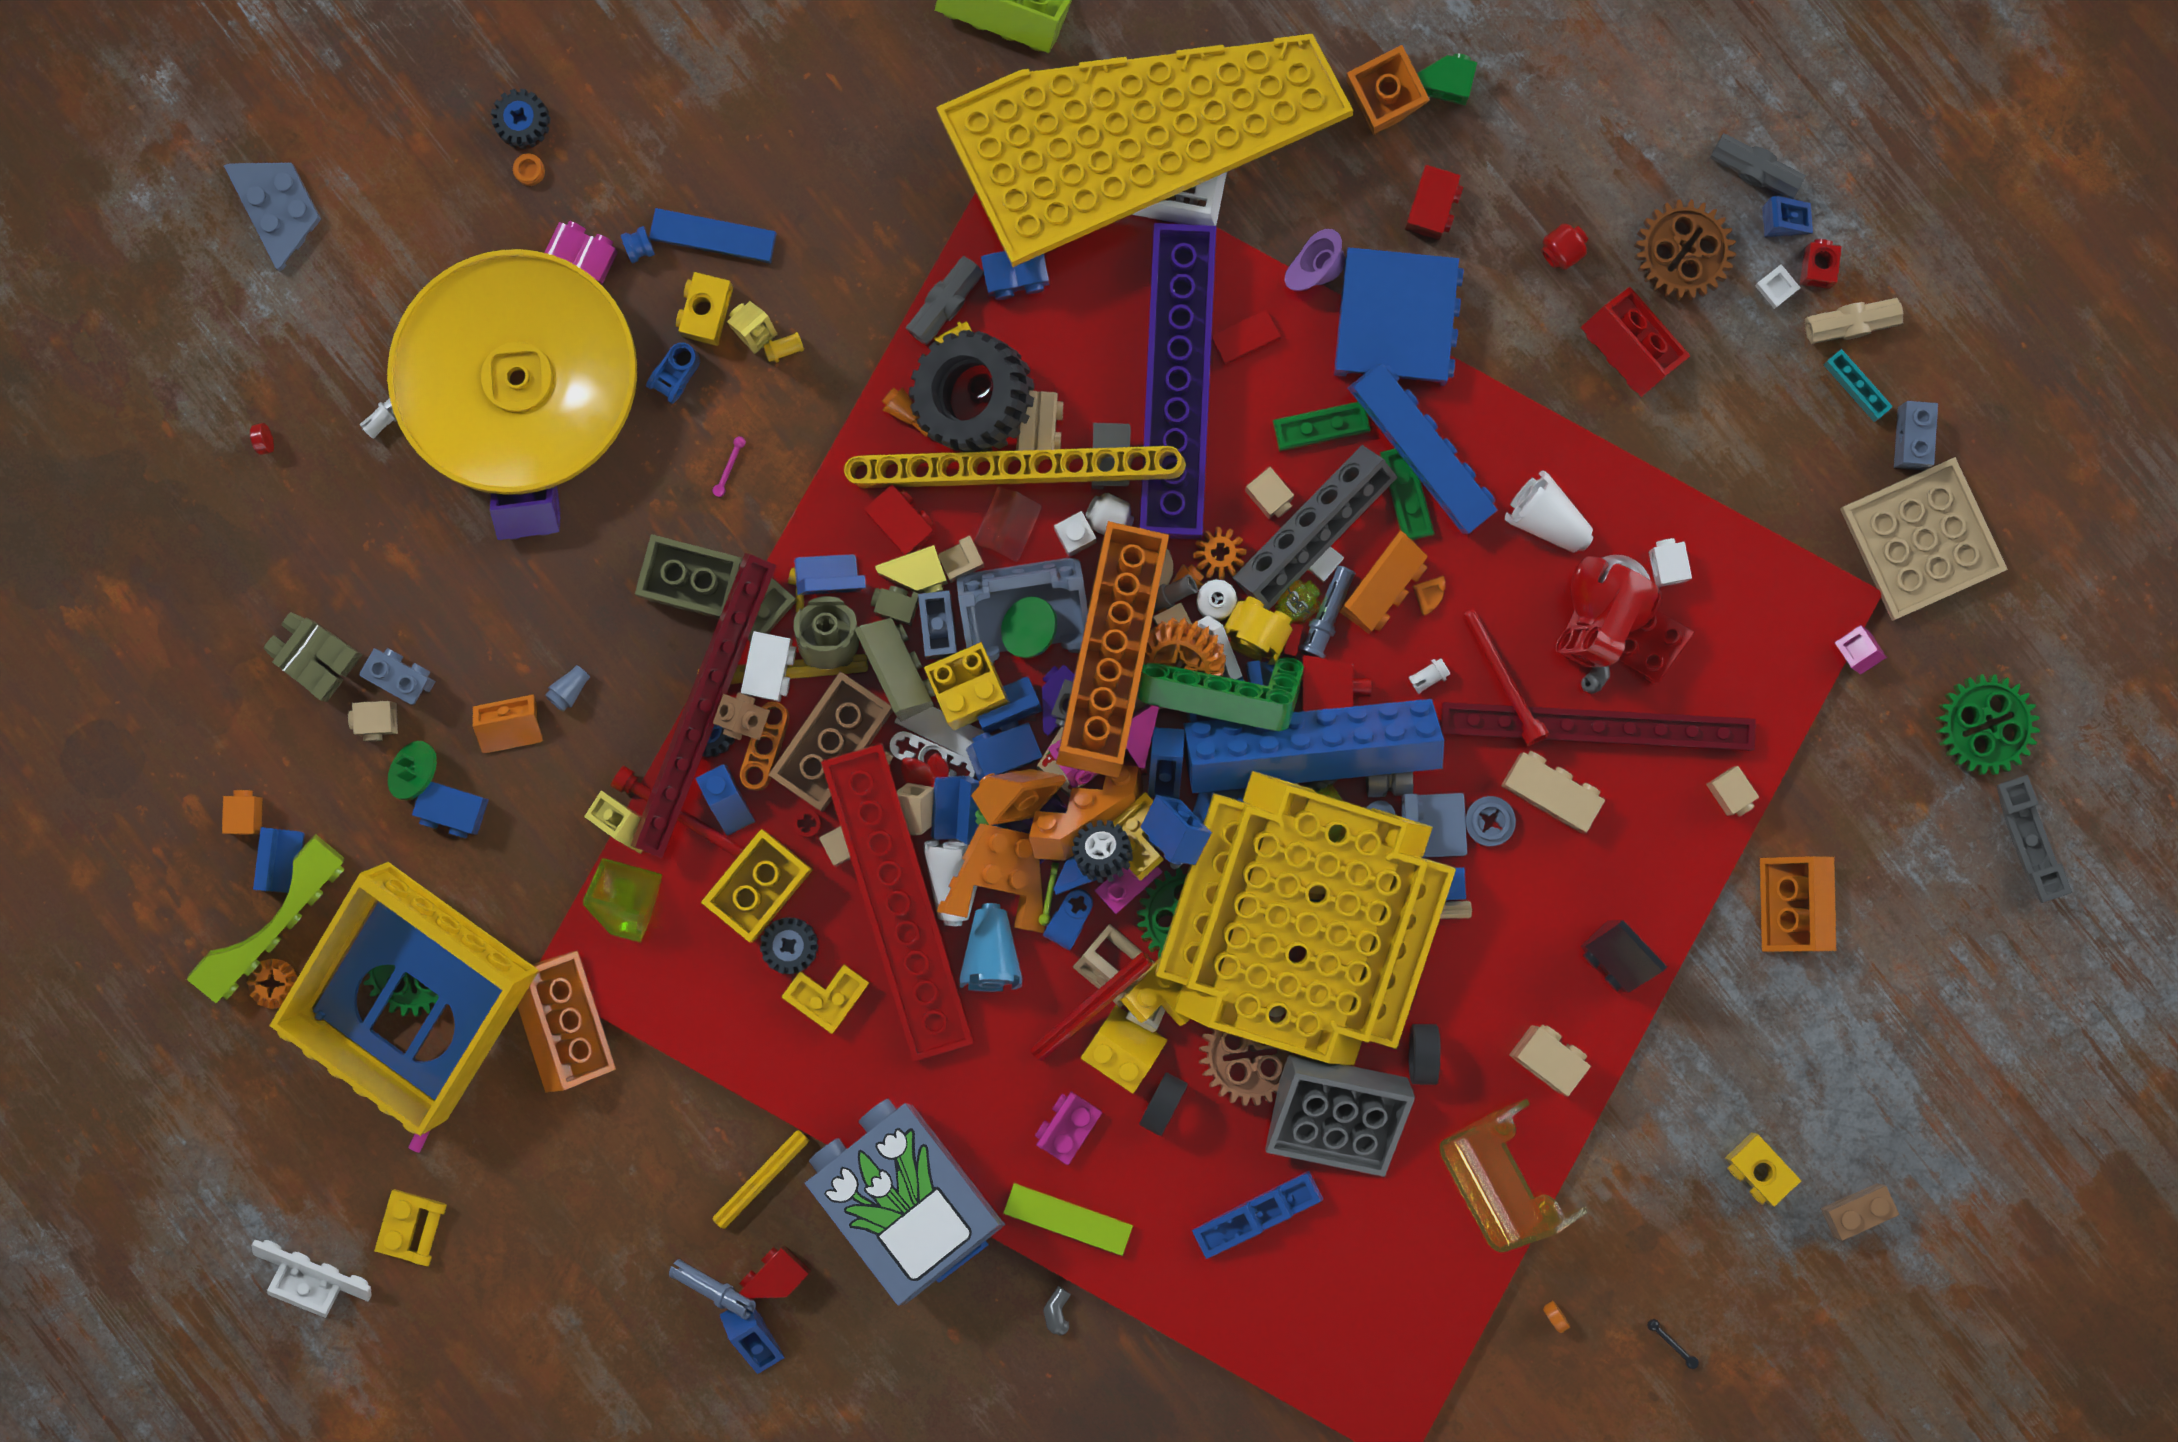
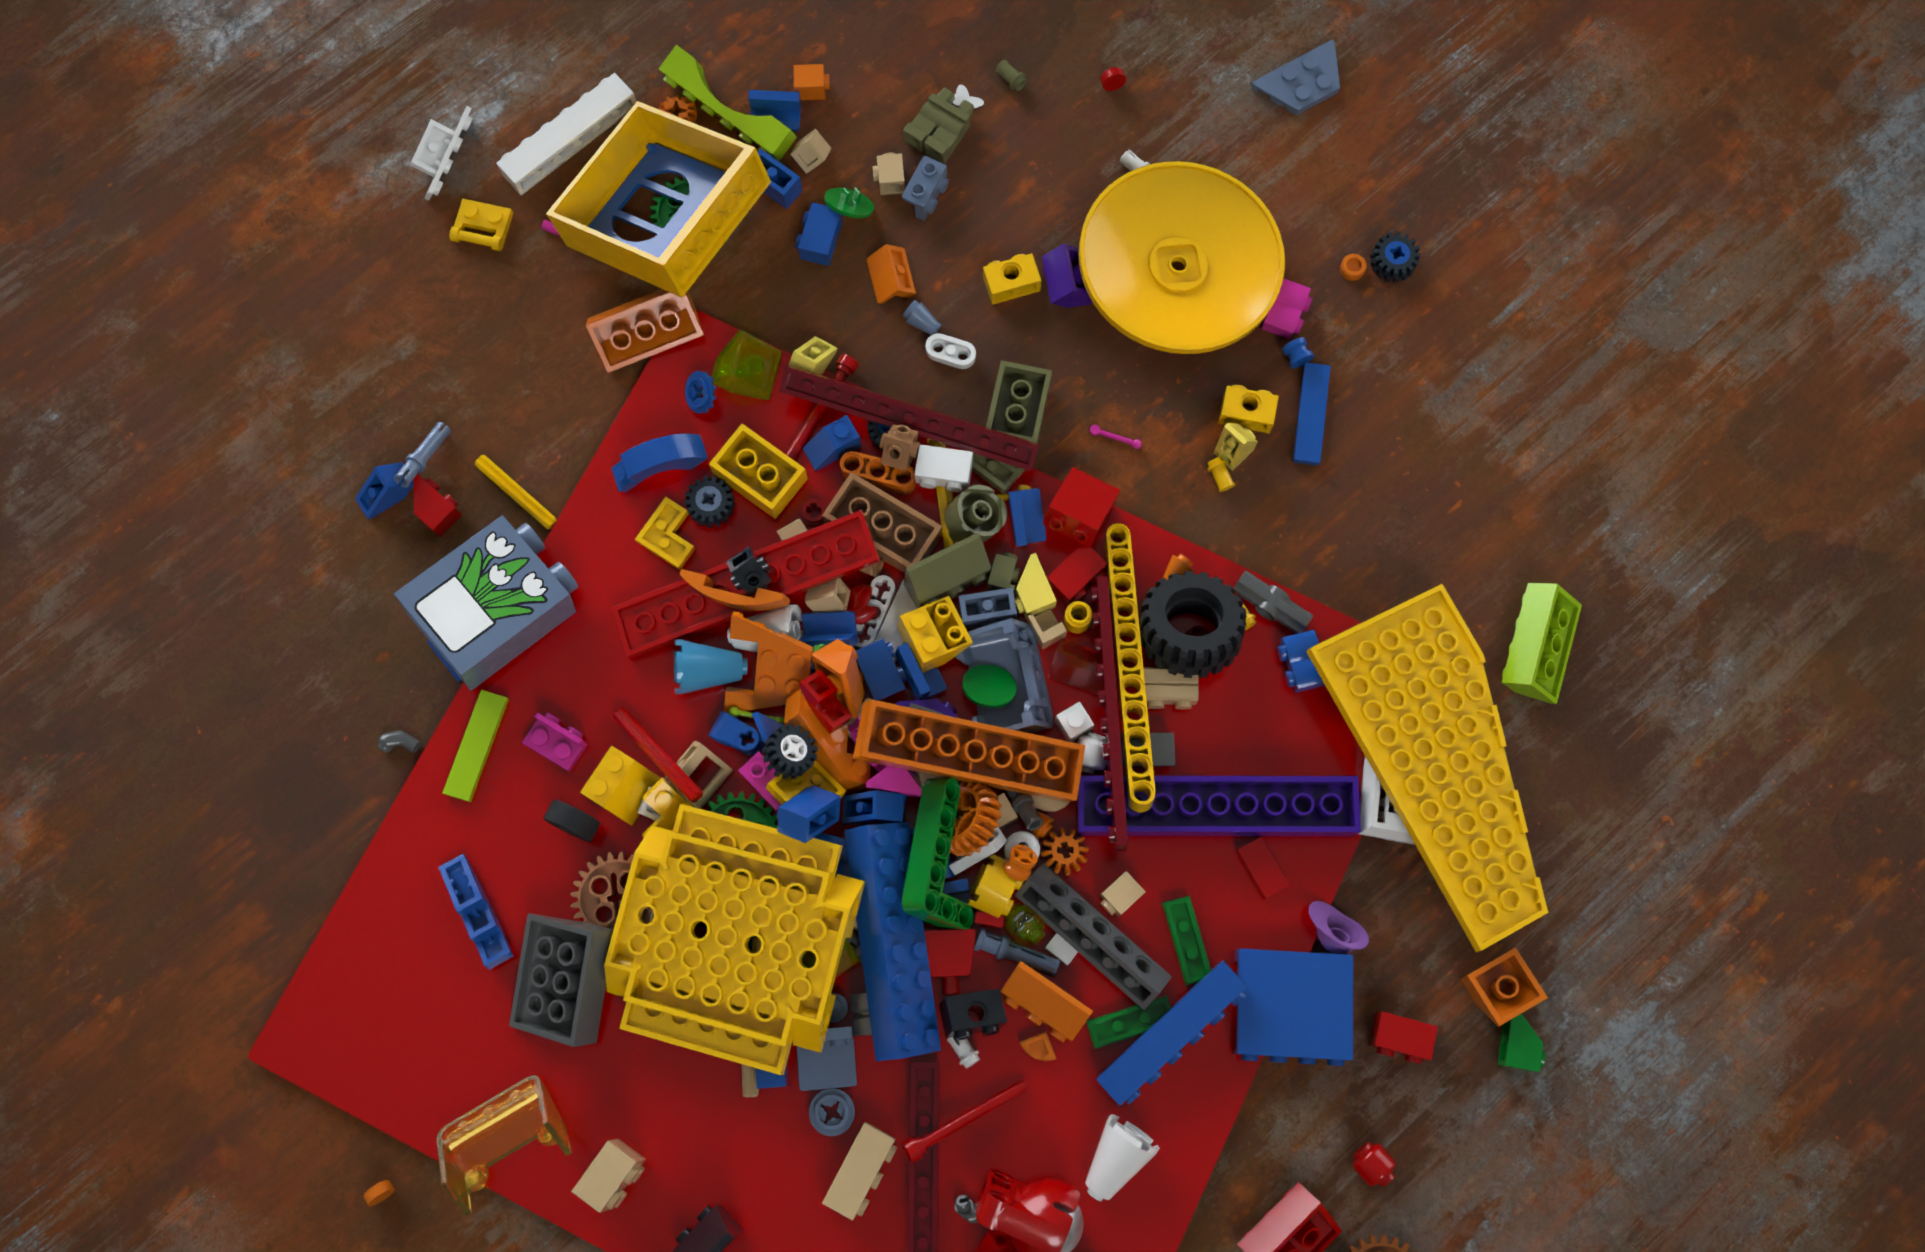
camera: 85 degrees right, 10 degrees down
blue piece [646,343,700,404] -> none
black tyre [1409,1024,1441,1085] -> none
none -> white brick [496,73,637,195]
none -> blue arch [611,434,708,492]
none -> orange slope [680,569,790,611]
none -> blue gear [685,371,717,413]
none -> black brick [726,547,772,596]
none -> blue brick [758,149,802,209]
none -> tan panel [790,128,831,174]
none -> red slope [799,670,853,734]
none -> white plate [925,333,976,369]
none -> black brick [939,988,1007,1041]
none -> white sticker [953,85,984,108]
none -> yellow brick [983,253,1041,305]
none -> olive pin [995,60,1027,91]
none -> orange wheel [1003,845,1038,881]
none -> red panel [1043,467,1120,547]
none -> yellow brick [1064,601,1092,634]
none -> dark red plate [1091,576,1128,852]

